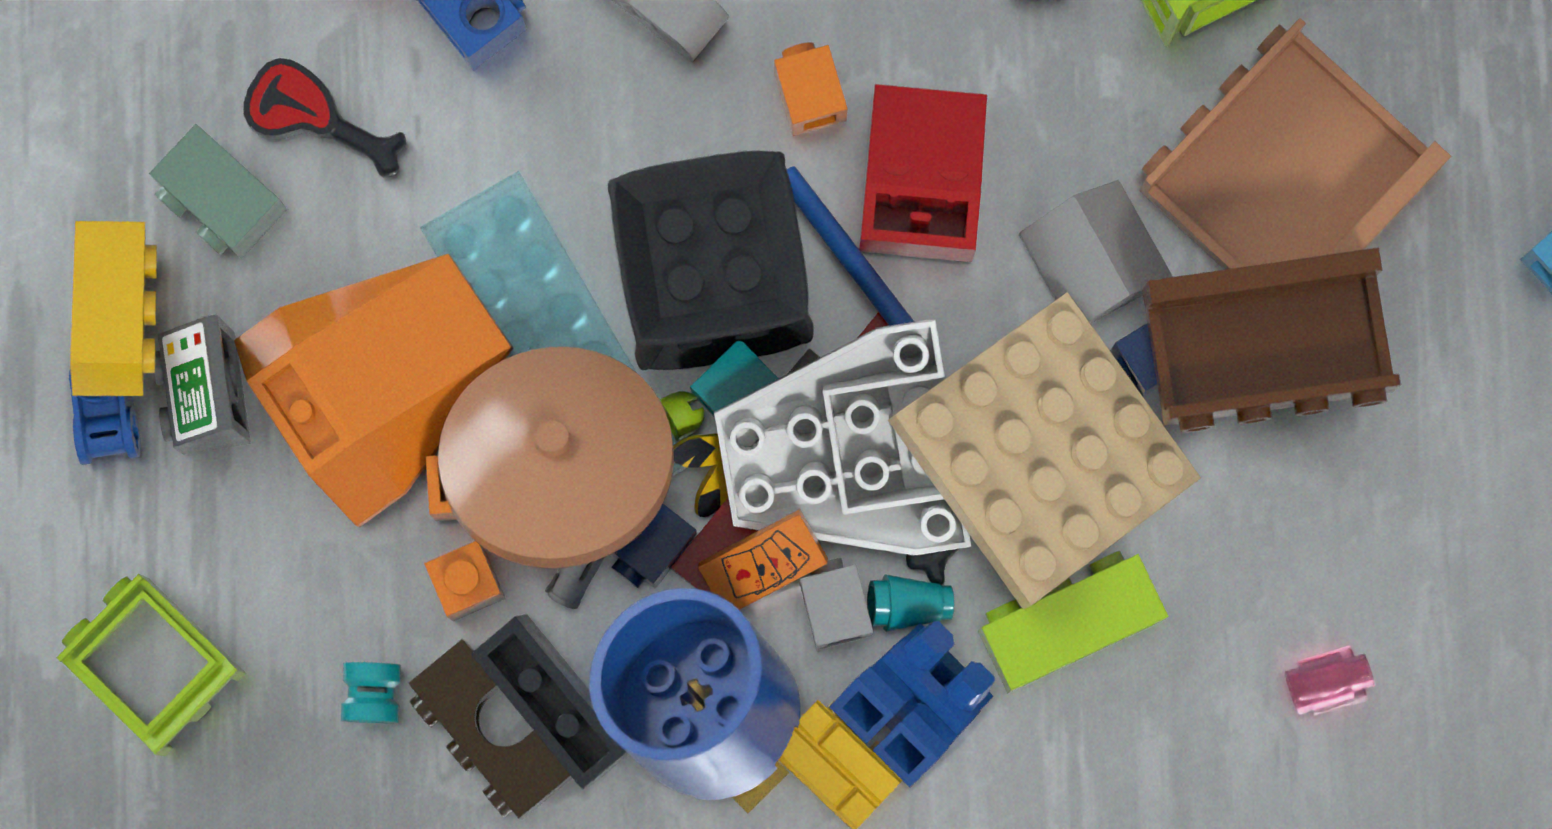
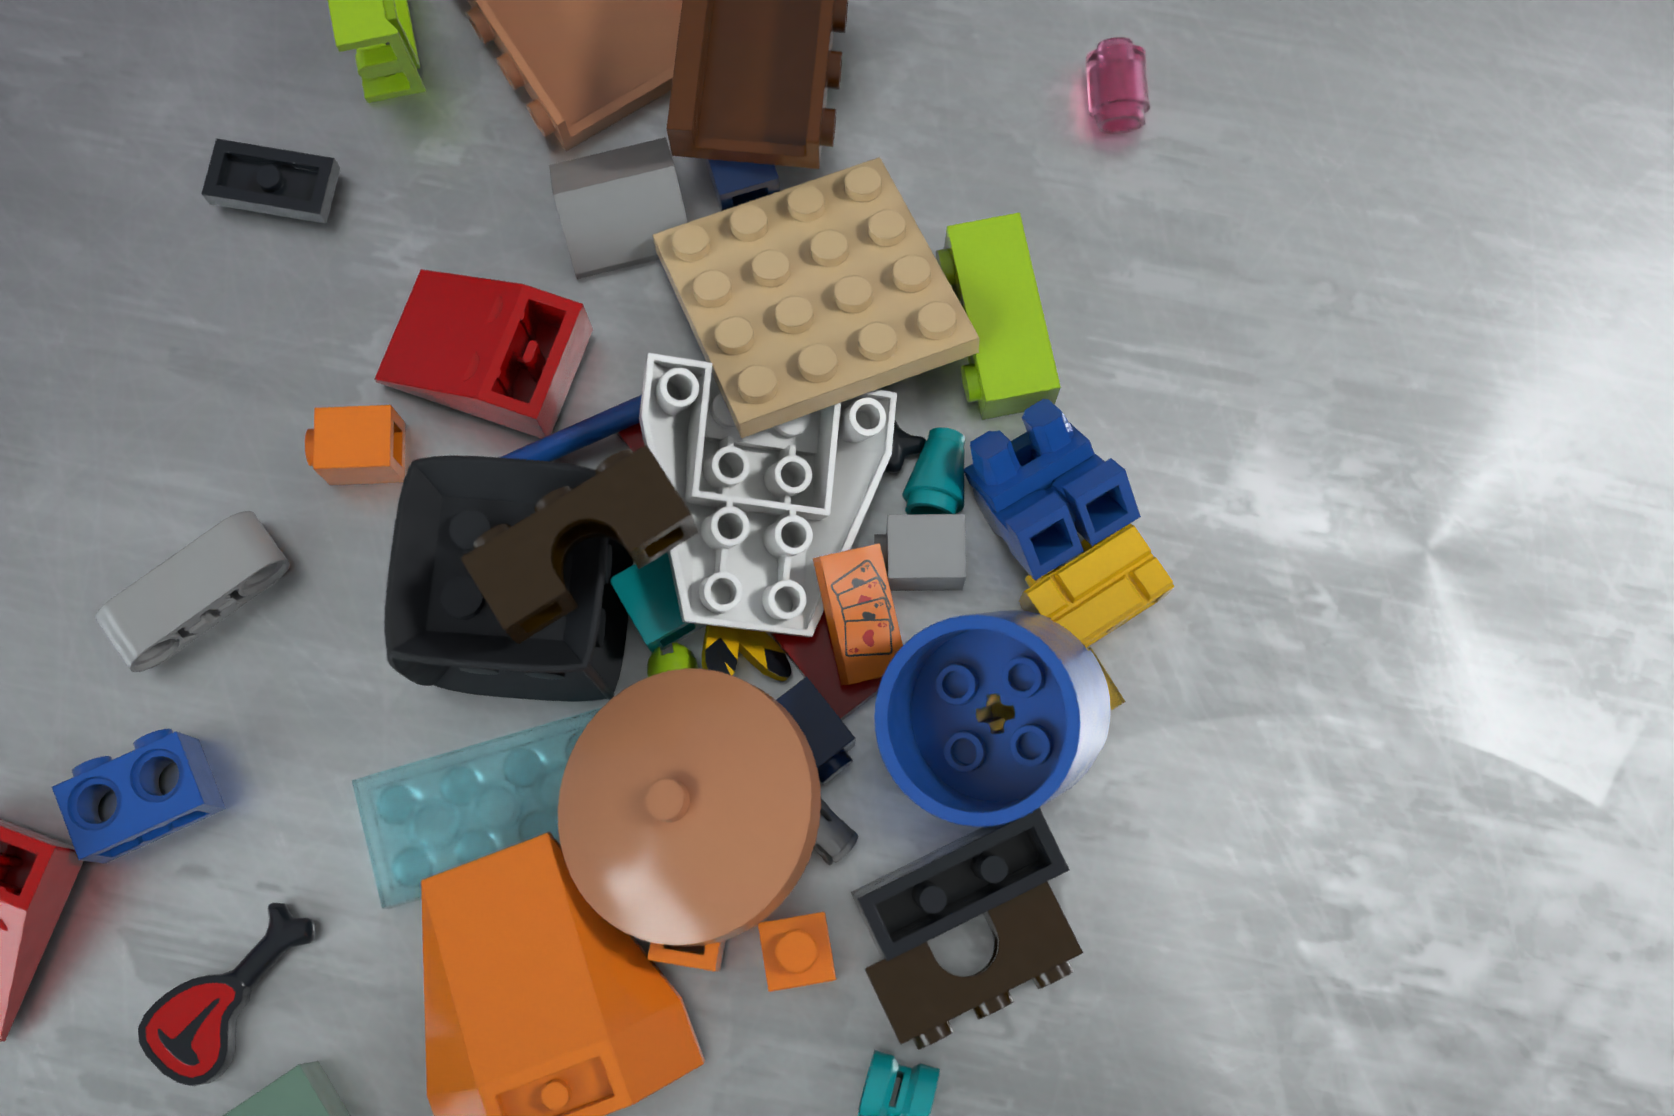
camera: 75 degrees left, 5 degrees down
none -> dark brown arch [460,444,699,644]

